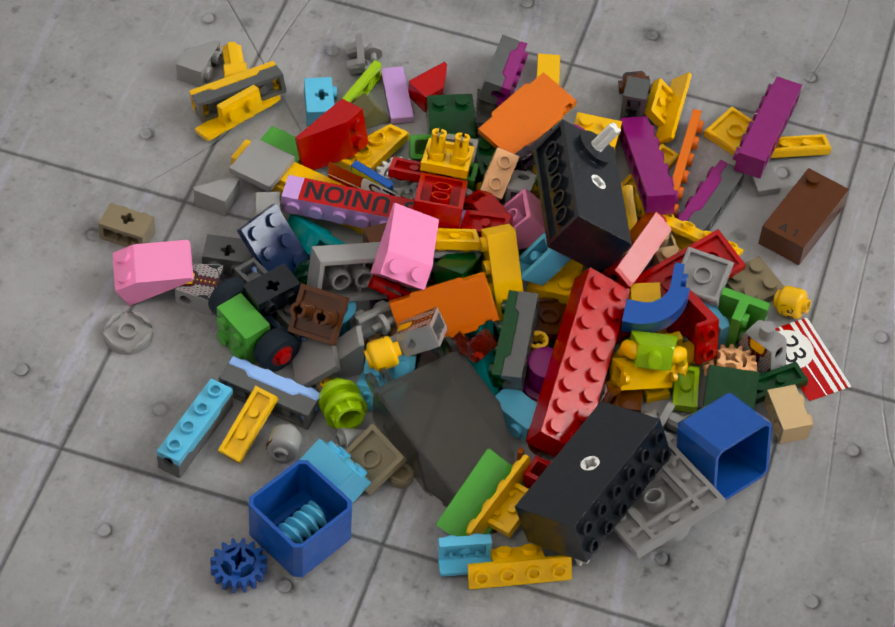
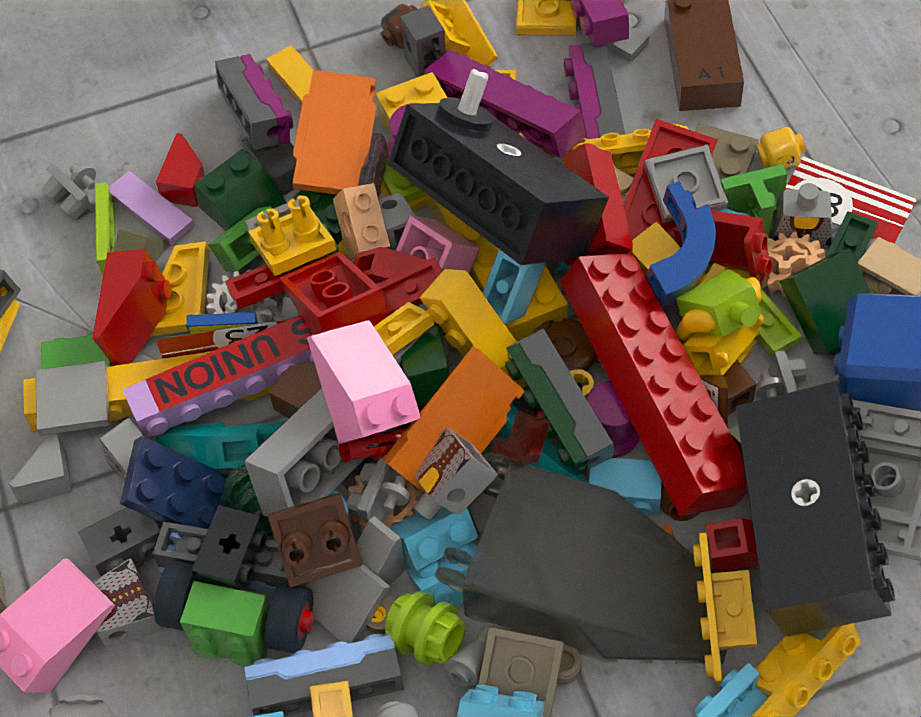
camera: 30 degrees left, 5 degrees up
medium azure brick [304,77,337,127] -> none
yellow head [364,336,402,372] -> none
bright green sticker [436,448,524,537] -> none
orange plate [672,109,704,218] -> none

